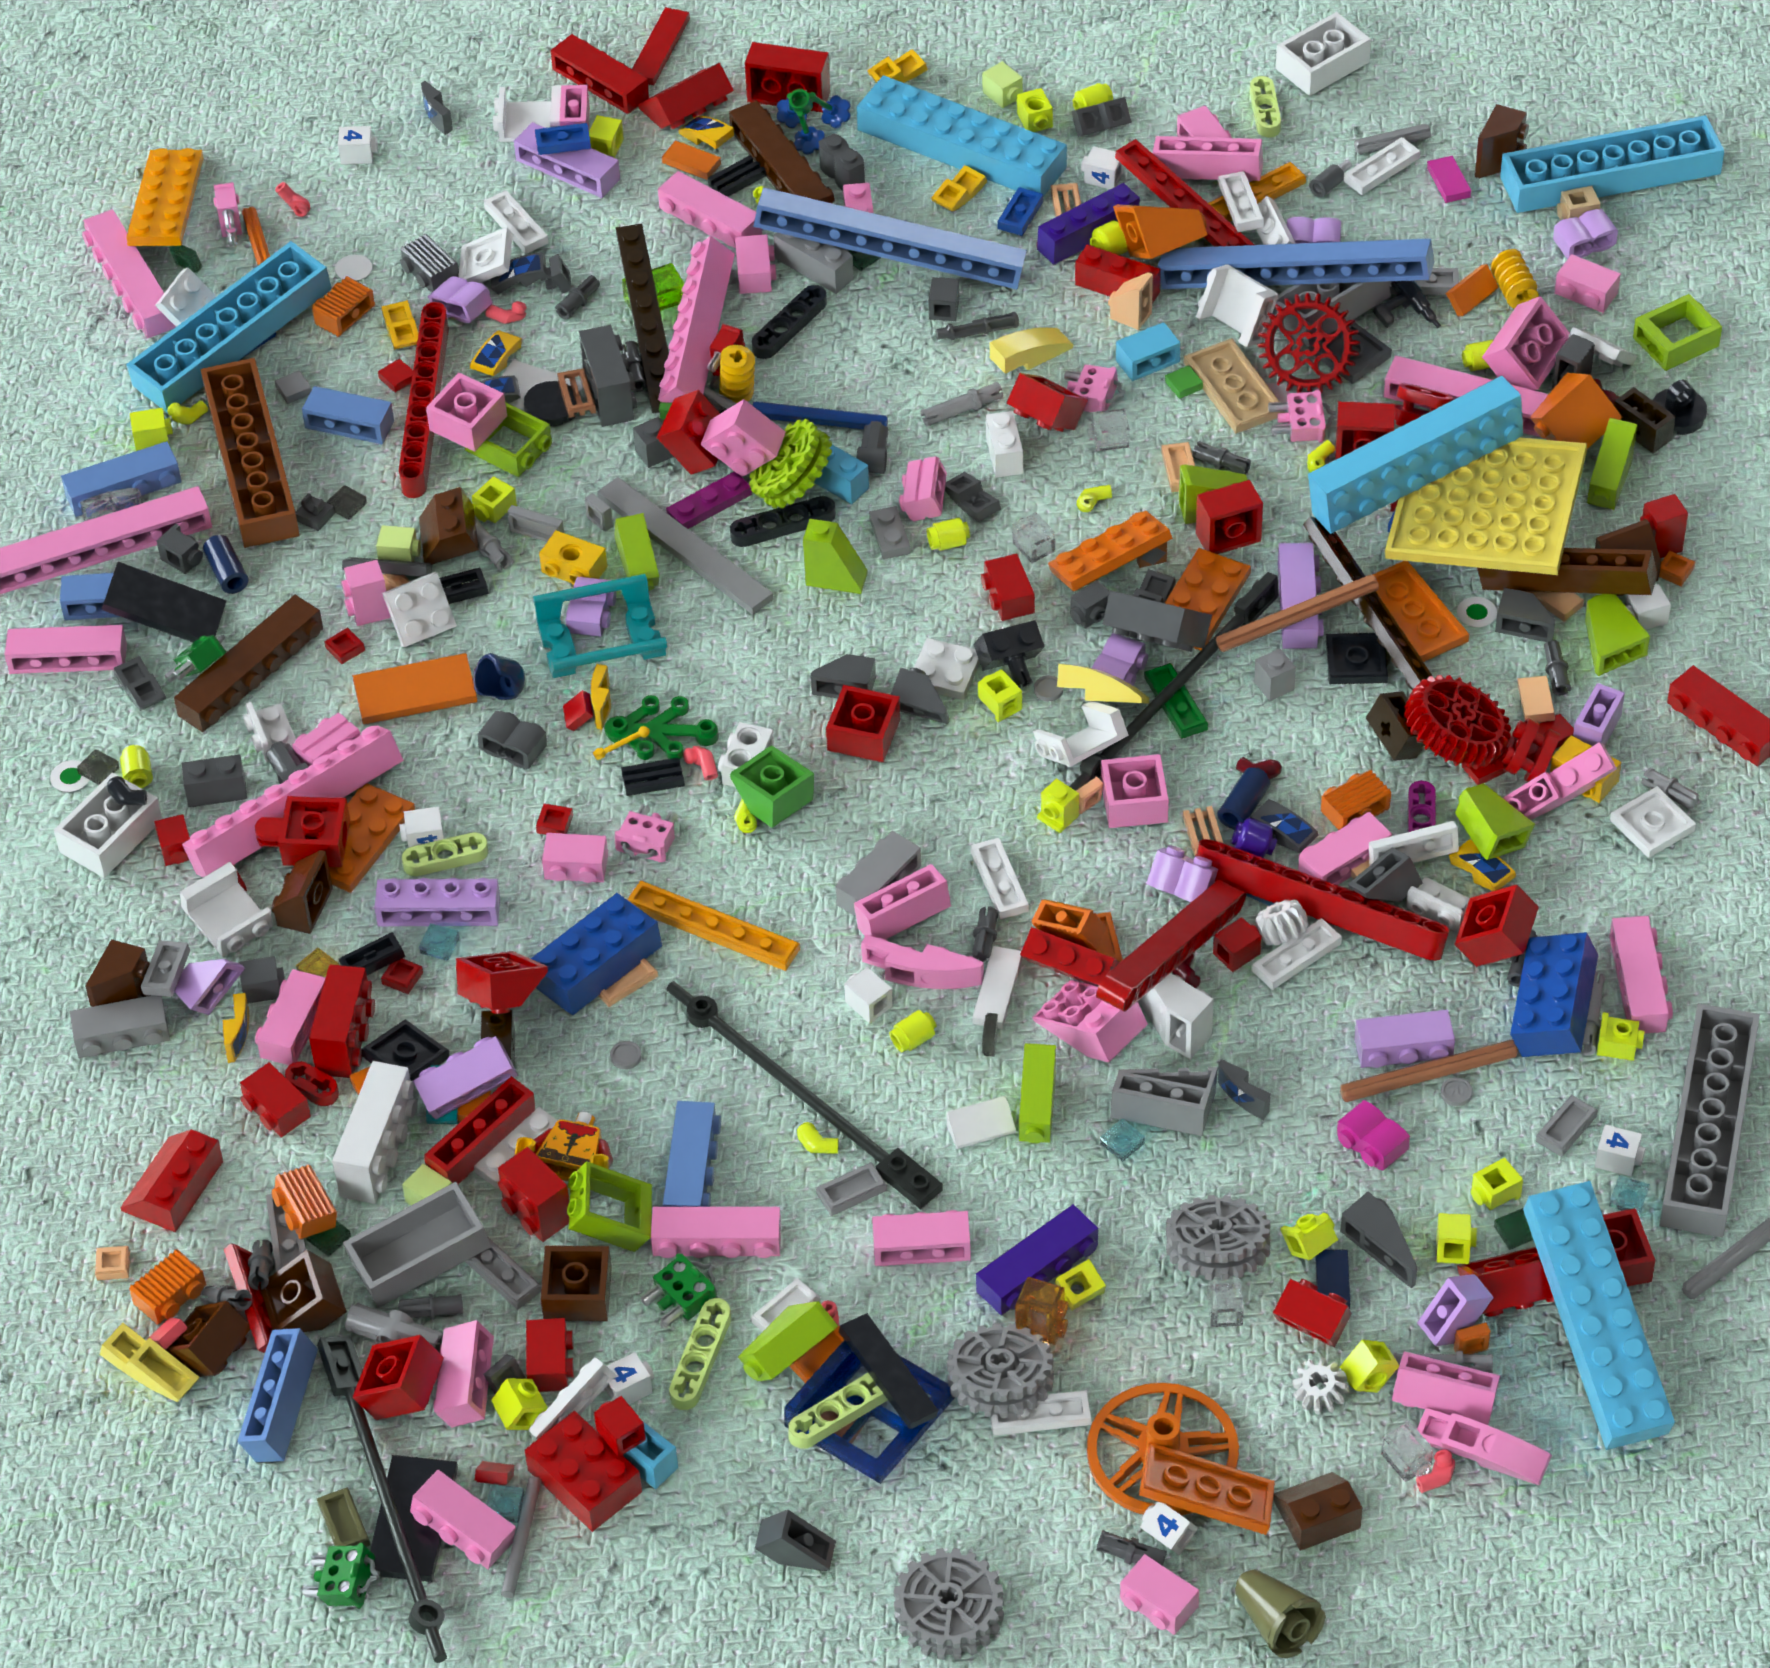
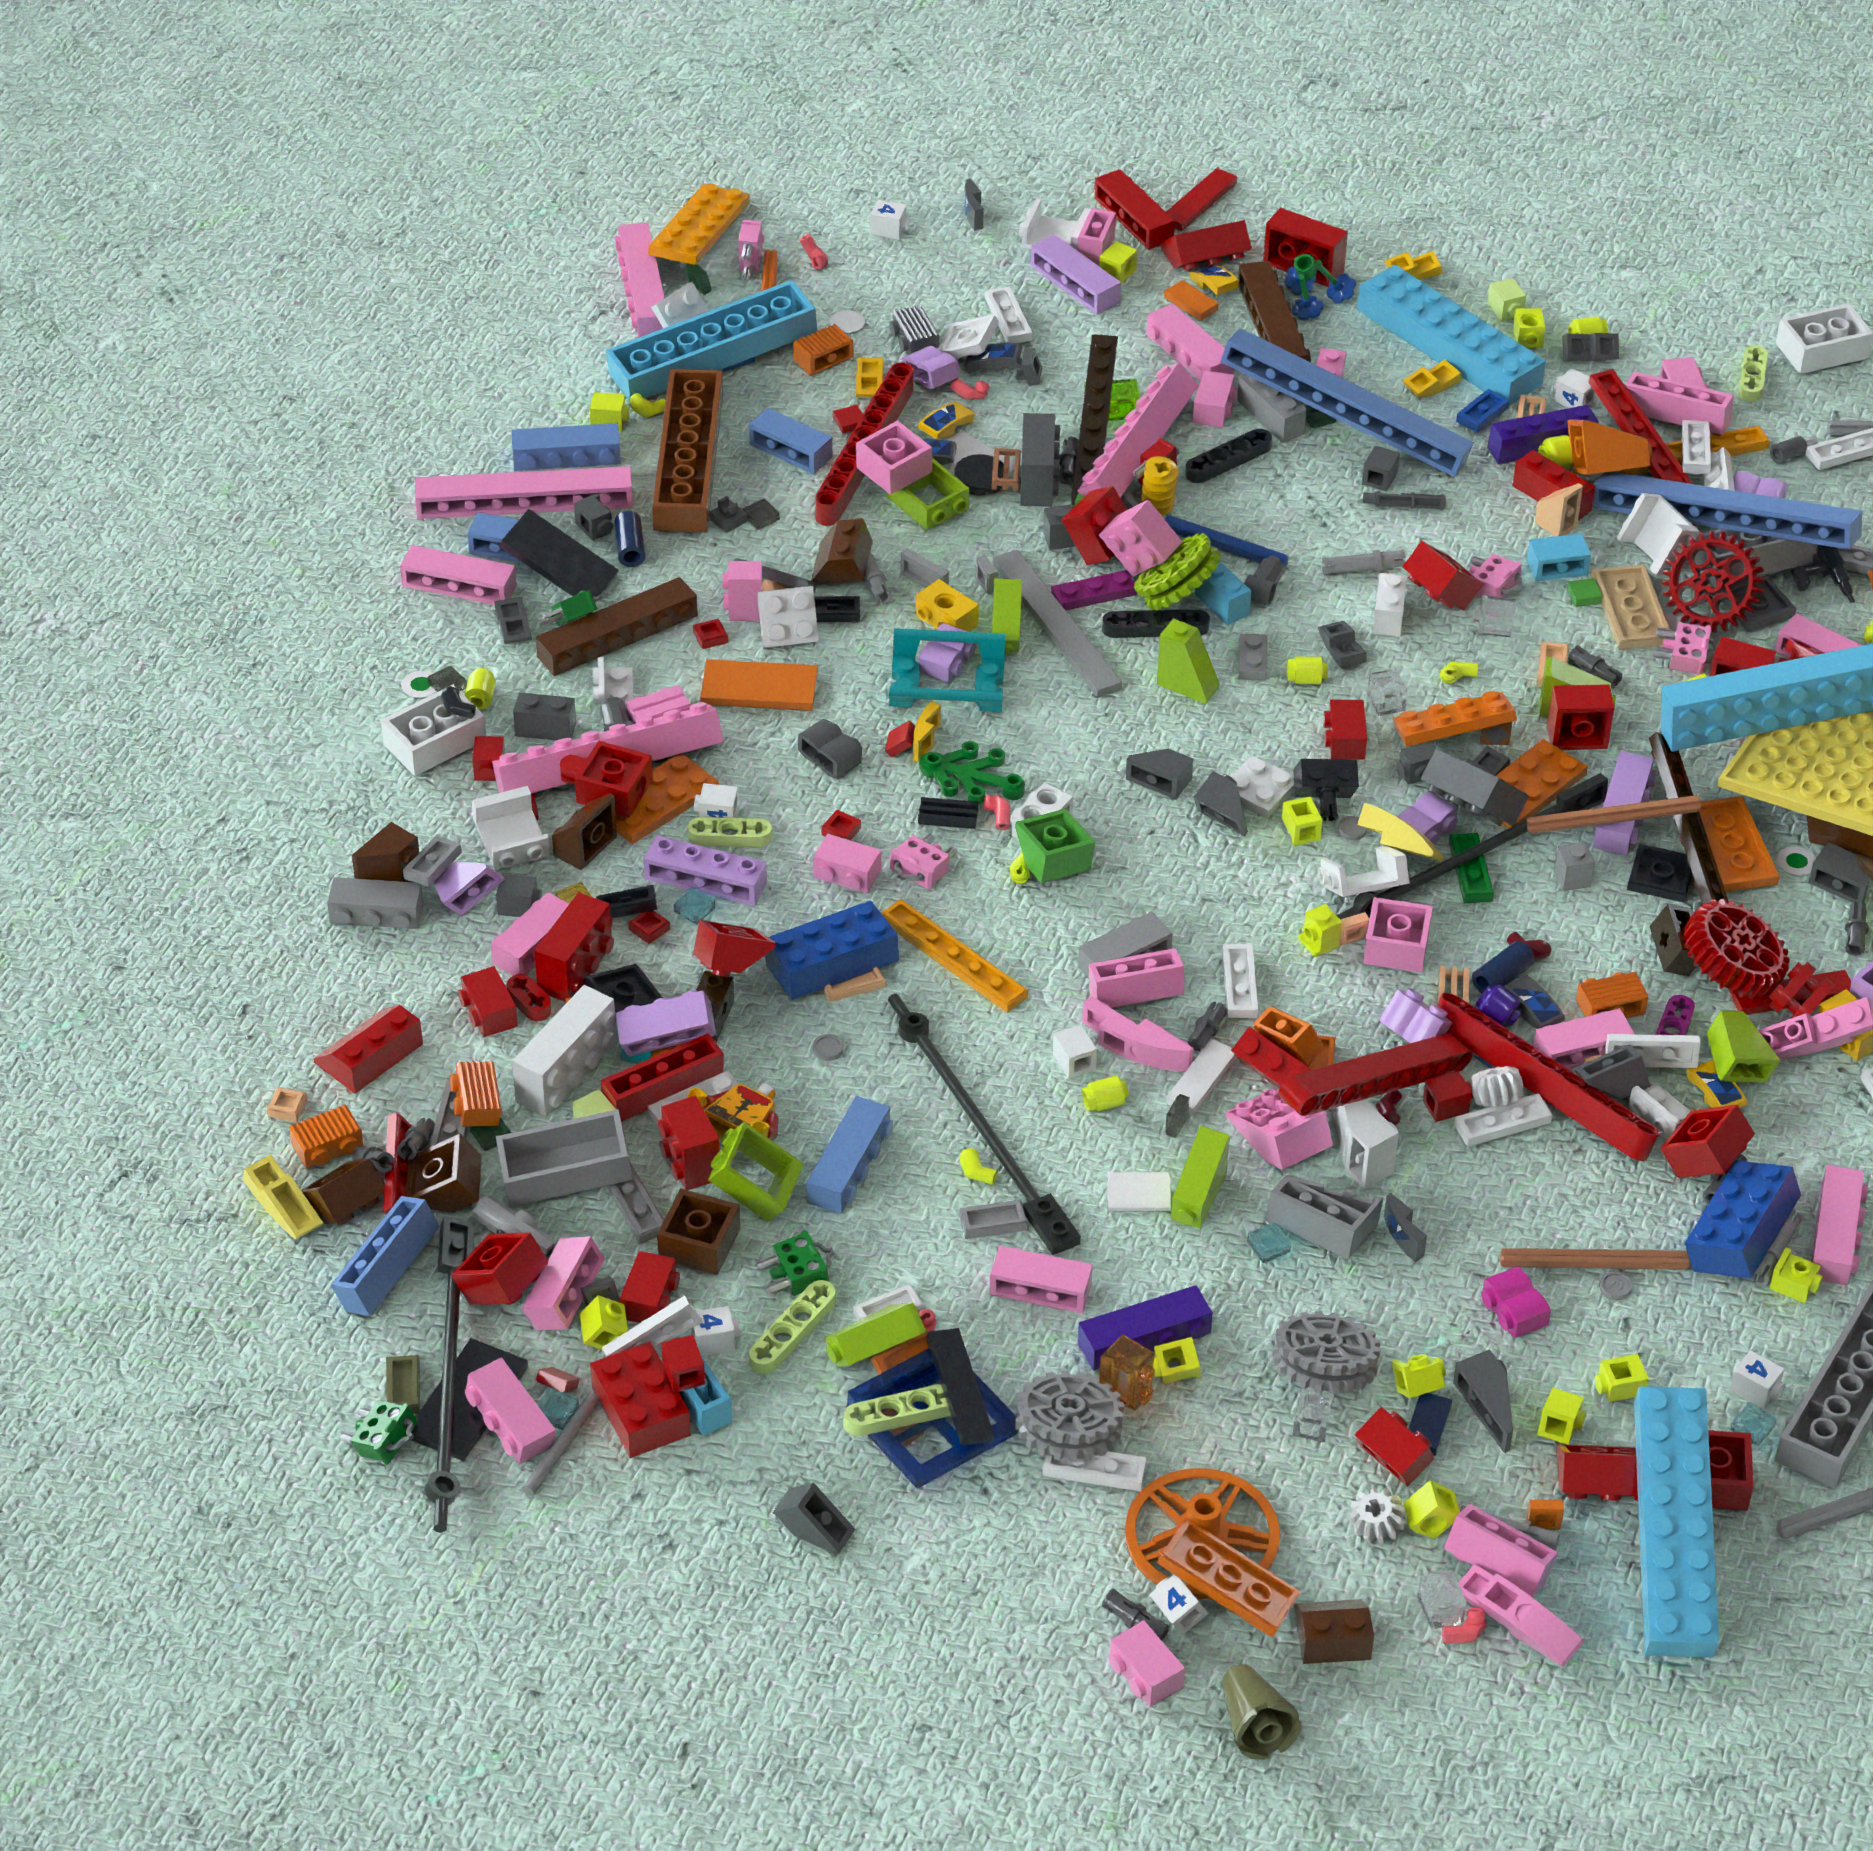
camera: 15 degrees right, 5 degrees down
clear slope [80,488,143,521] -> none
coral tile [150,1317,188,1349] -> none
yellow slope [222,993,249,1063] -> none
light grey tile [275,370,312,404] -> none
yellowish green brick [376,525,421,562] -> none
dark grey axle [398,1294,463,1320] -> none
neon yellow brick [472,476,517,523] -> none
dark blue hair [473,653,525,700] -> none
blue plate [535,123,591,155] -> none
dark grey axle [555,275,600,319] -> none
yellow hinge [593,726,650,760] -> none
bright pink brick [651,1207,781,1258] -> none
black tile [707,155,766,197] -> none
dark grey brick [819,134,865,191] -> none
red brick [826,685,900,763] -> none
light grey piece [894,1548,1004,1660] -> none
bright pink brick [899,456,947,522] -> none
light yellow slope [989,327,1073,374] -> none
lavender brick [1354,1010,1455,1068] -> none
lavender brick [1417,1274,1493,1346] -> none
clear green tile [1494,1208,1533,1250] -> none
light nougat tile [1517,675,1555,722] -> none
light grey tile [1536,1094,1598,1157] -> none

